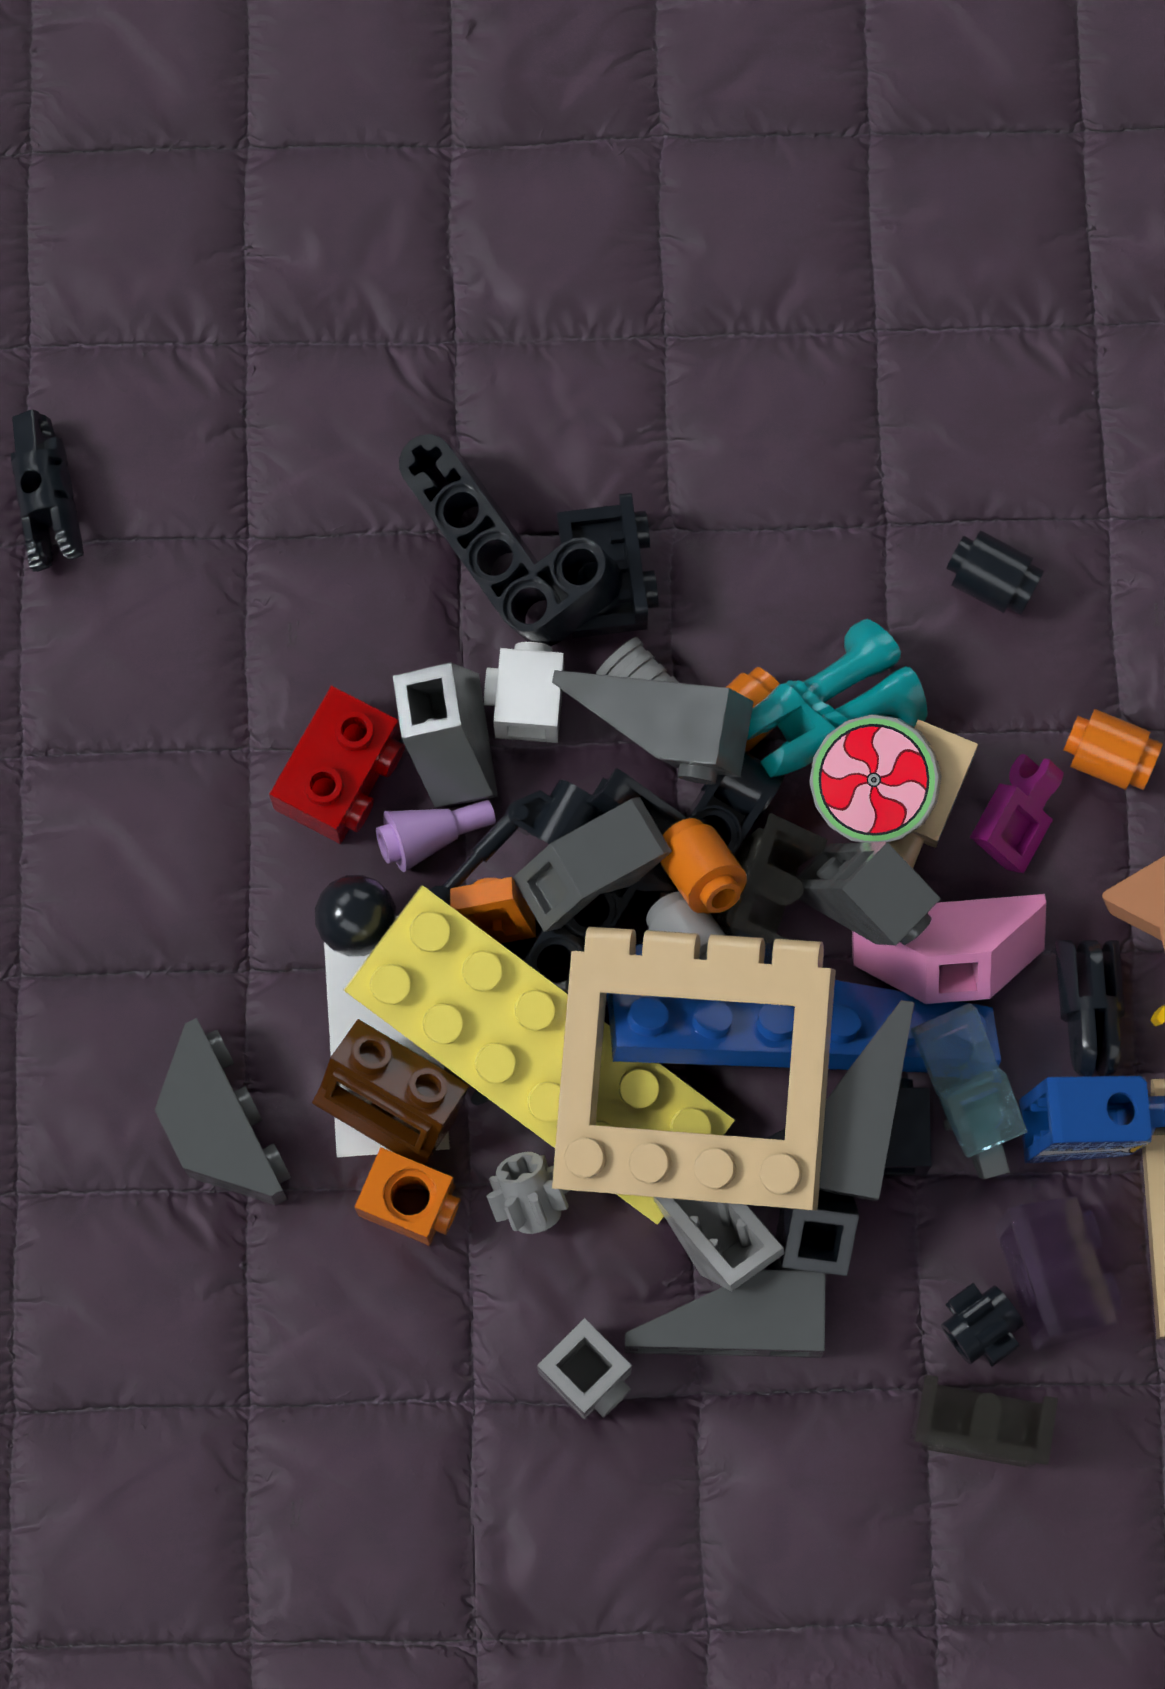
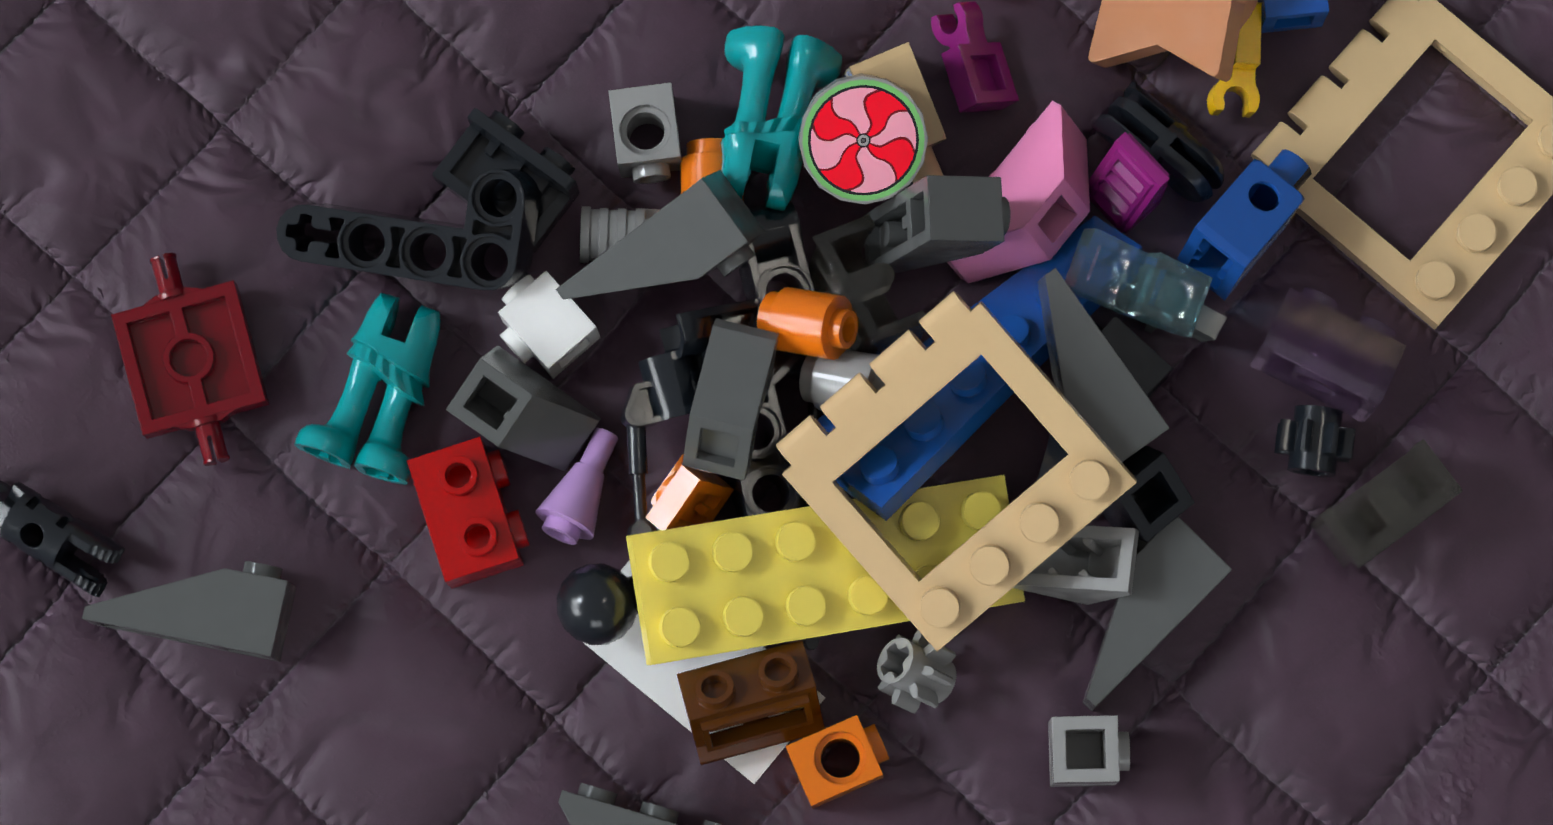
camera: 40 degrees left, 5 degrees up
none -> dark grey slope [82,561,297,662]
none -> dark red plate [111,253,269,466]
none -> teal piece [294,292,440,485]
none -> light grey brick [608,82,682,184]
none -> magenta slope [1089,132,1170,233]

